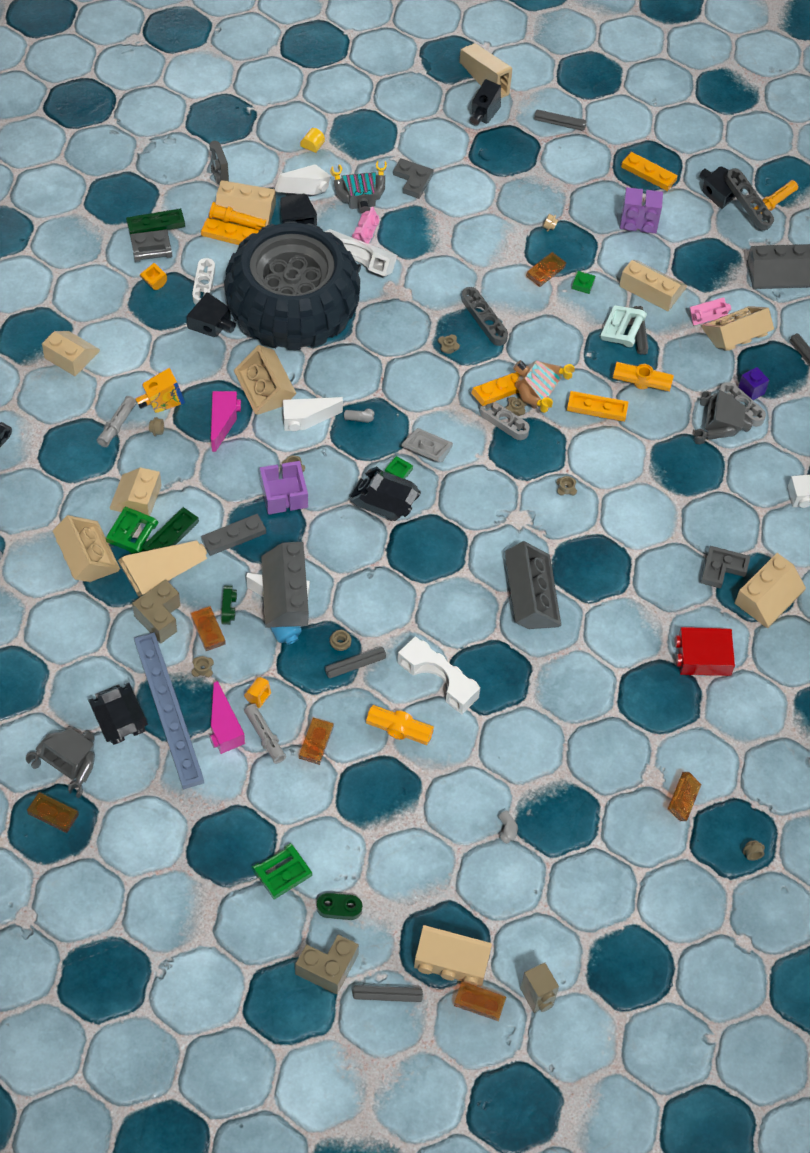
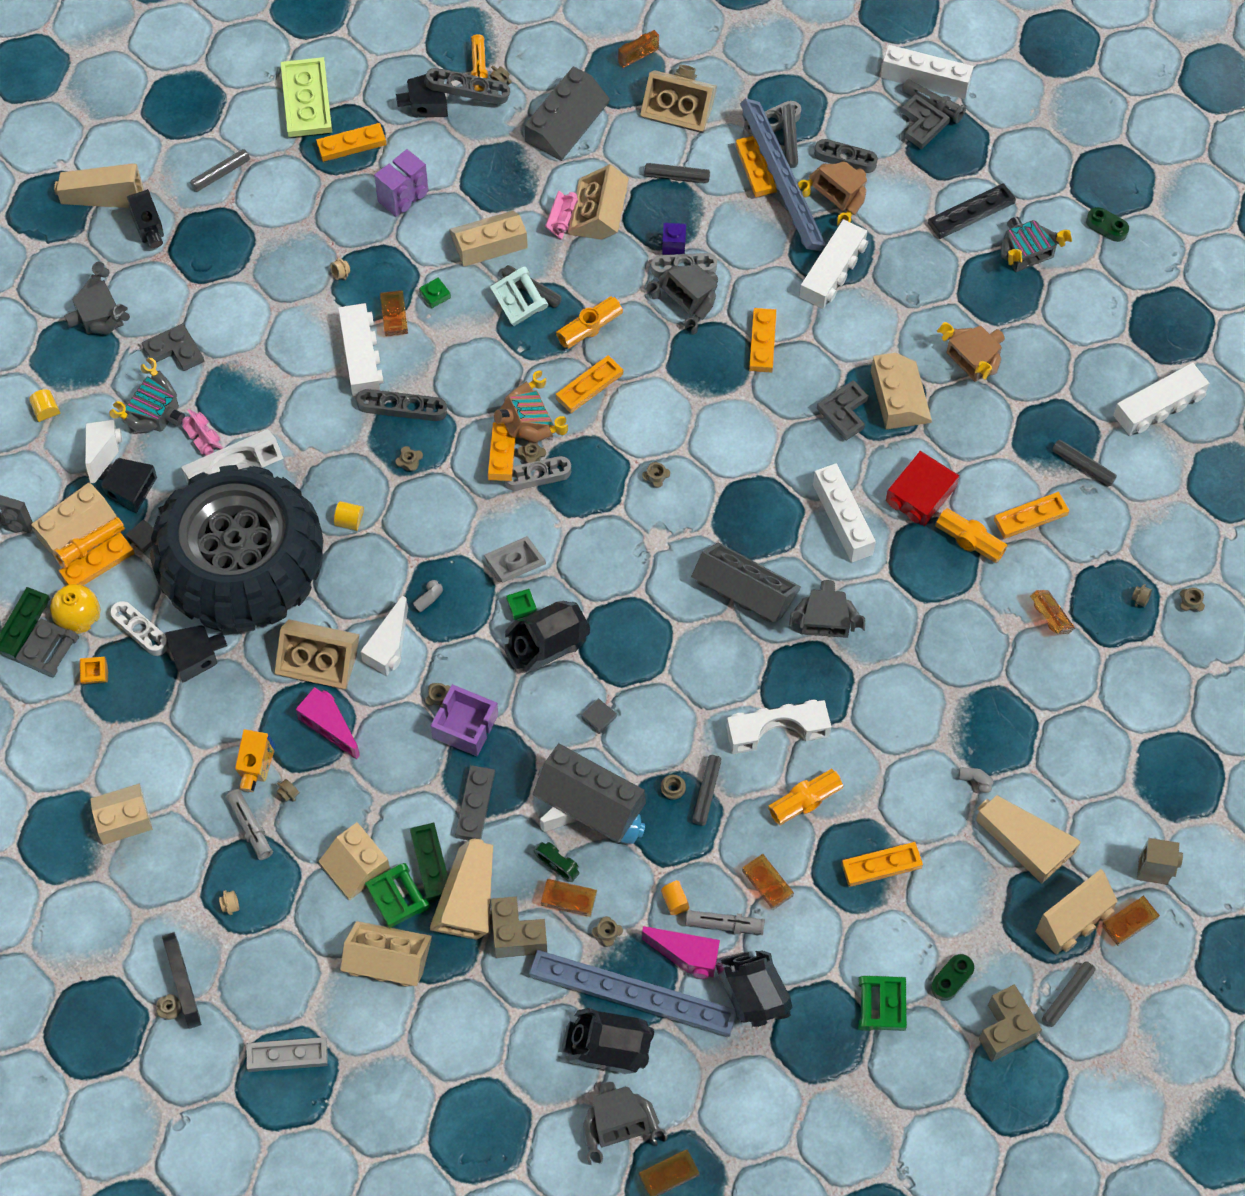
camera: 50 degrees left, 5 degrees up
none -> yellow cylinder [50,584,101,634]
none -> dark grey torso [64,261,130,335]
none -> tan plate [219,890,239,915]
none -> yellowish green plate [281,57,332,137]
none -> yellow brick [334,501,364,531]
none -> white brick [338,303,384,397]
none -> dark tan plate [490,65,512,84]
none -> dark grey tile [582,698,617,733]
none -> black brick [716,950,793,1027]
none -> light orange plate [749,308,777,373]
none -> dark grey torso [789,580,865,638]
none -> white brick [813,463,876,563]
none -> light orange plate [841,842,923,887]
none -> light orange piece [935,508,1008,563]
none -> tan slope [976,795,1081,883]
none -> light orange plate [994,492,1070,539]
none -> dark tan plate [1180,588,1205,612]

